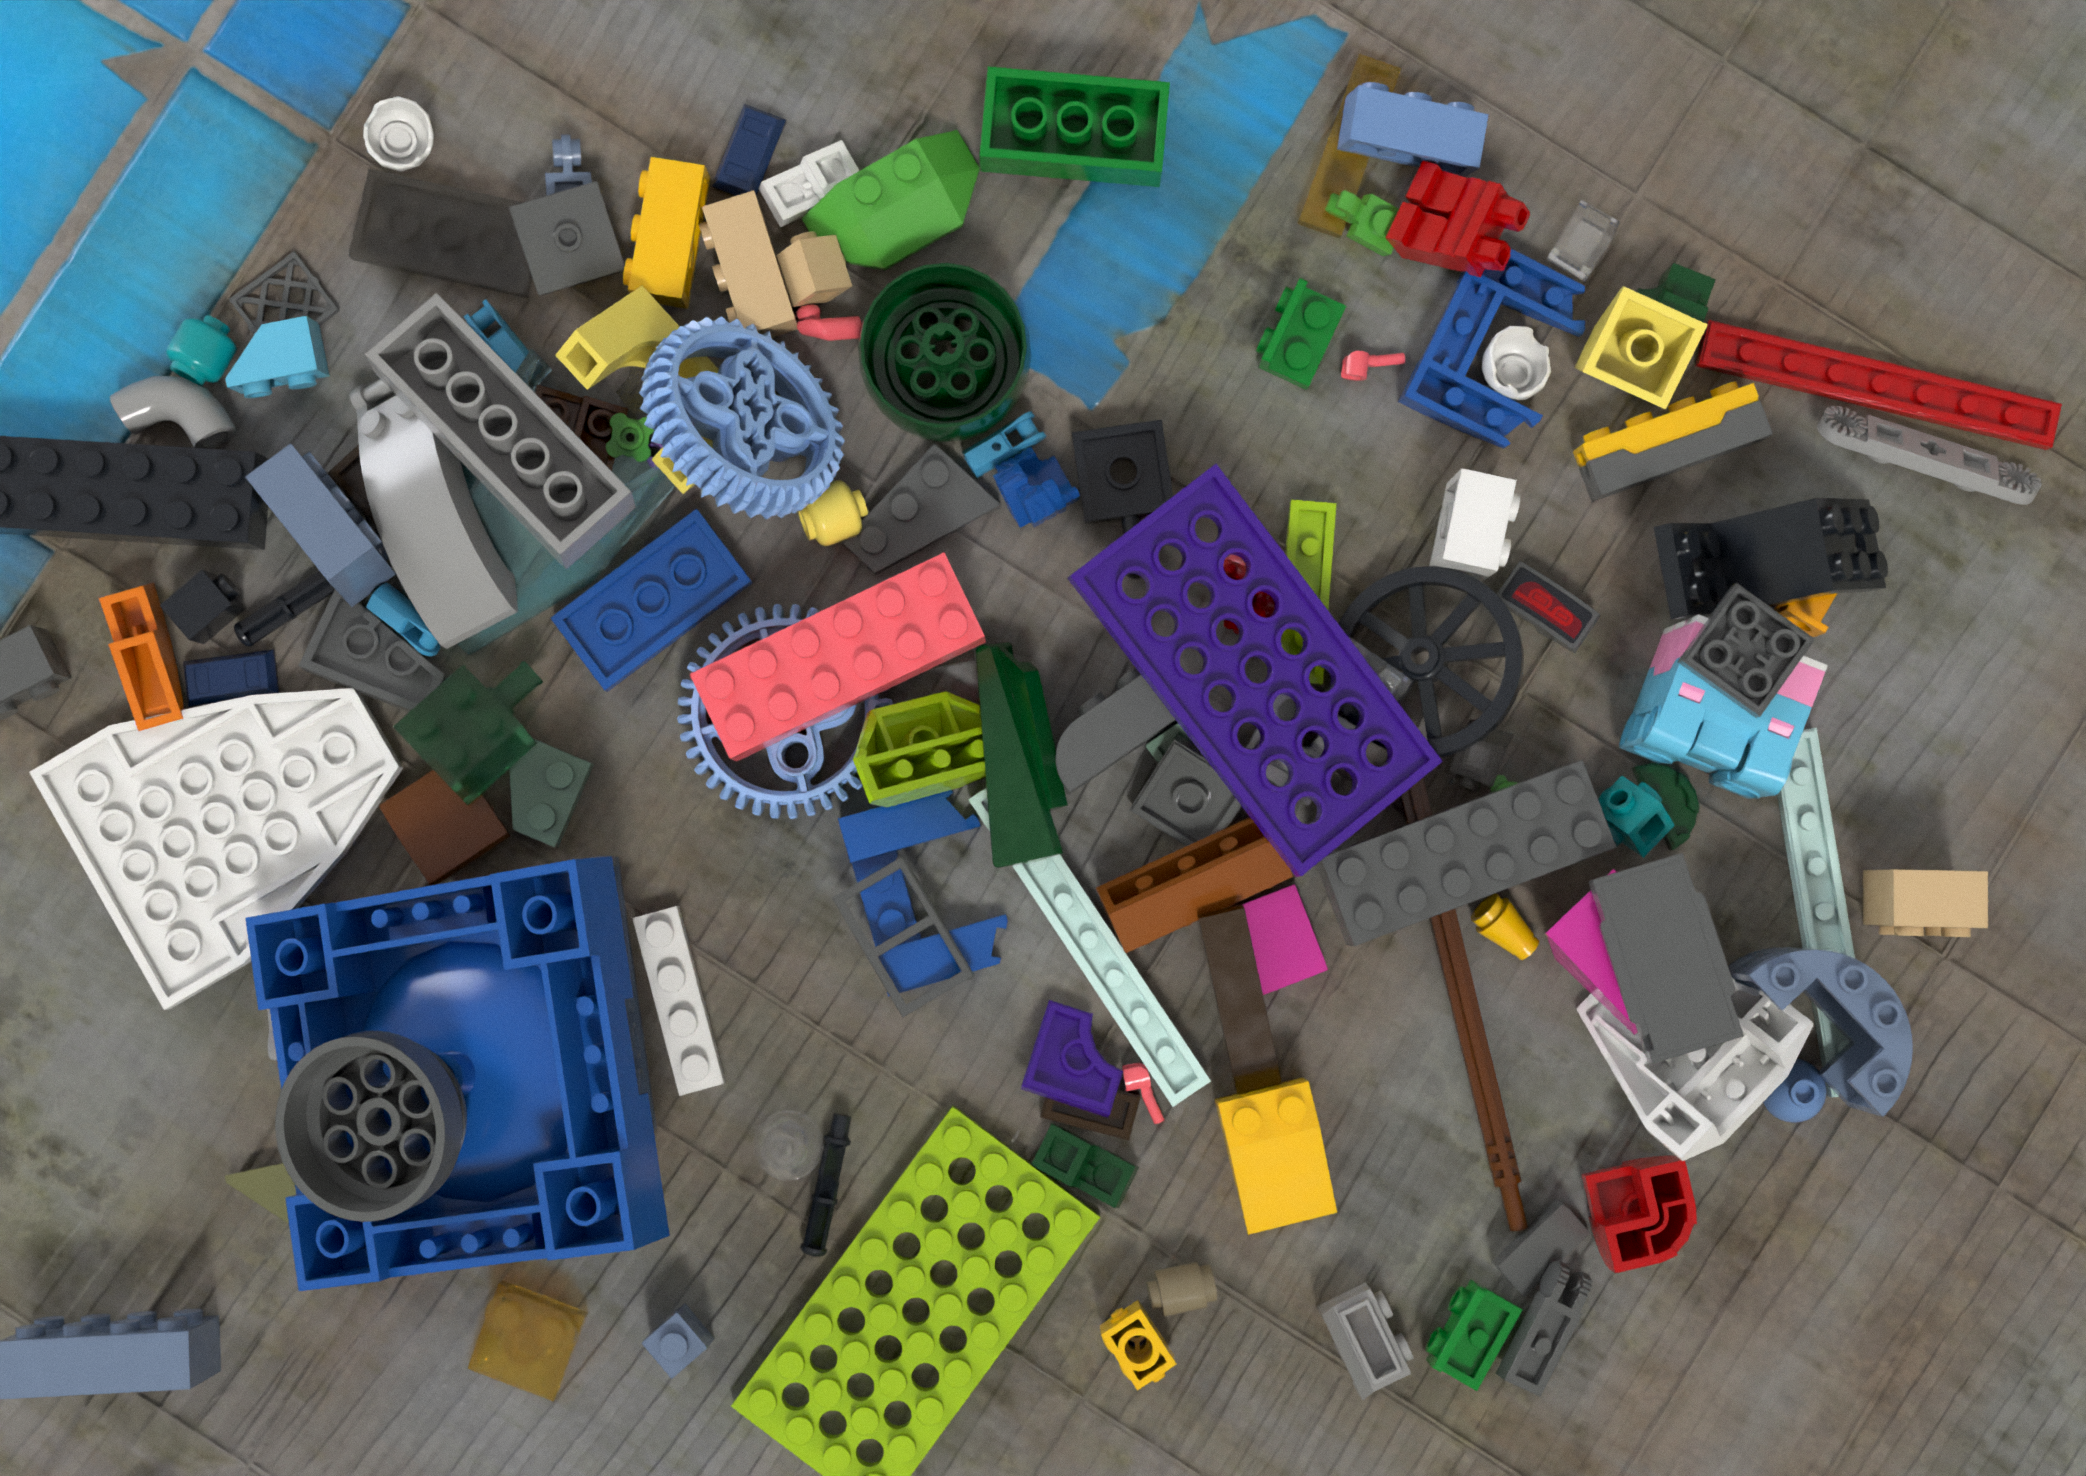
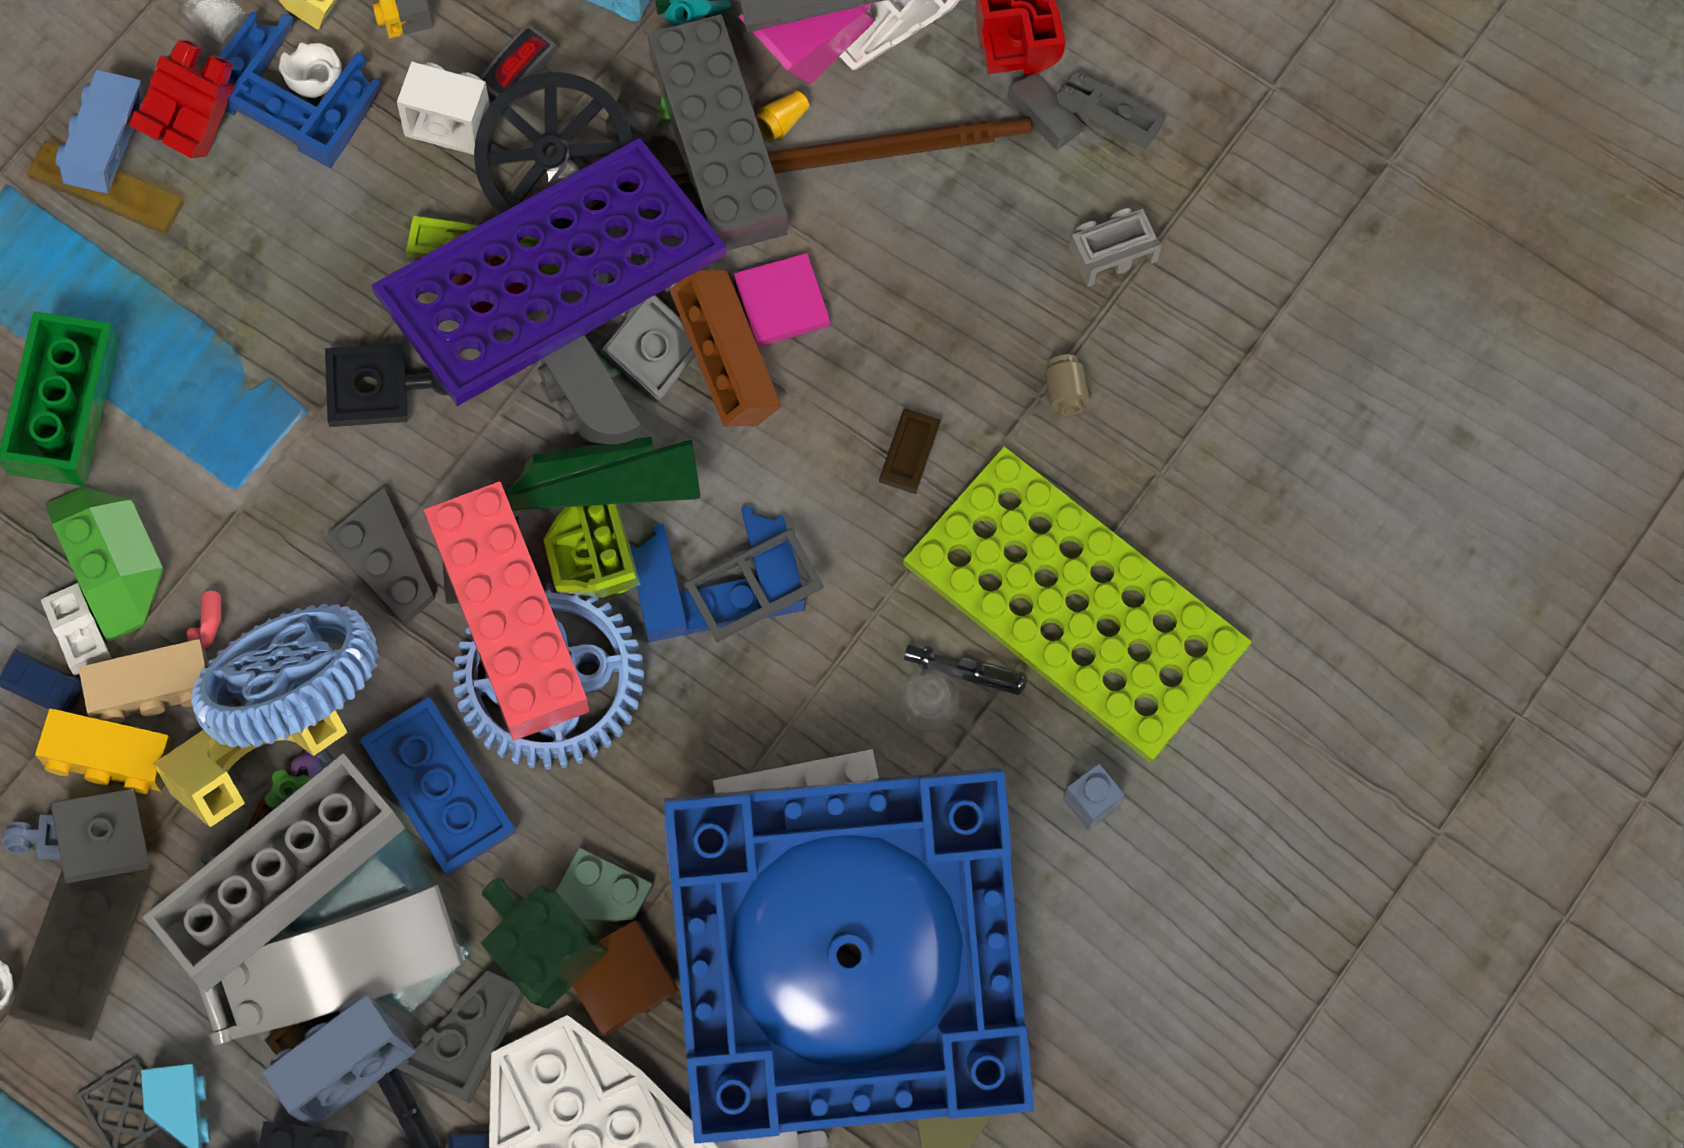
camera: 90 degrees left, 15 degrees down
dark grey wheel [275,1031,467,1222] -> none
dark azure bar [366,583,440,656] -> none
clear yellow slope [468,1280,588,1402] -> none
tan brick [776,231,852,307] -> none
light yellow head [797,480,868,546] -> none
dark green wheel [858,263,1032,442] -> none
dark azure bar [962,411,1047,478] -> none
light aqua plate [968,787,1211,1107] -> none
blue hair [993,447,1080,528] -> none
dark purple tile [1021,1000,1123,1118] -> none
dark green slope [1031,1124,1139,1208] -> none
yellow head [1100,1300,1177,1391] -> none
coral hand [1122,1063,1165,1124] -> none
dark brown tile [1197,905,1282,1094] -> none
yellow slope [1214,1077,1337,1235] -> none
green bracket [1255,278,1346,390] -> none
bright green plate [1325,190,1399,256] -> none
coral hand [1341,351,1405,381] -> none
green bracket [1425,1279,1522,1391] -> none

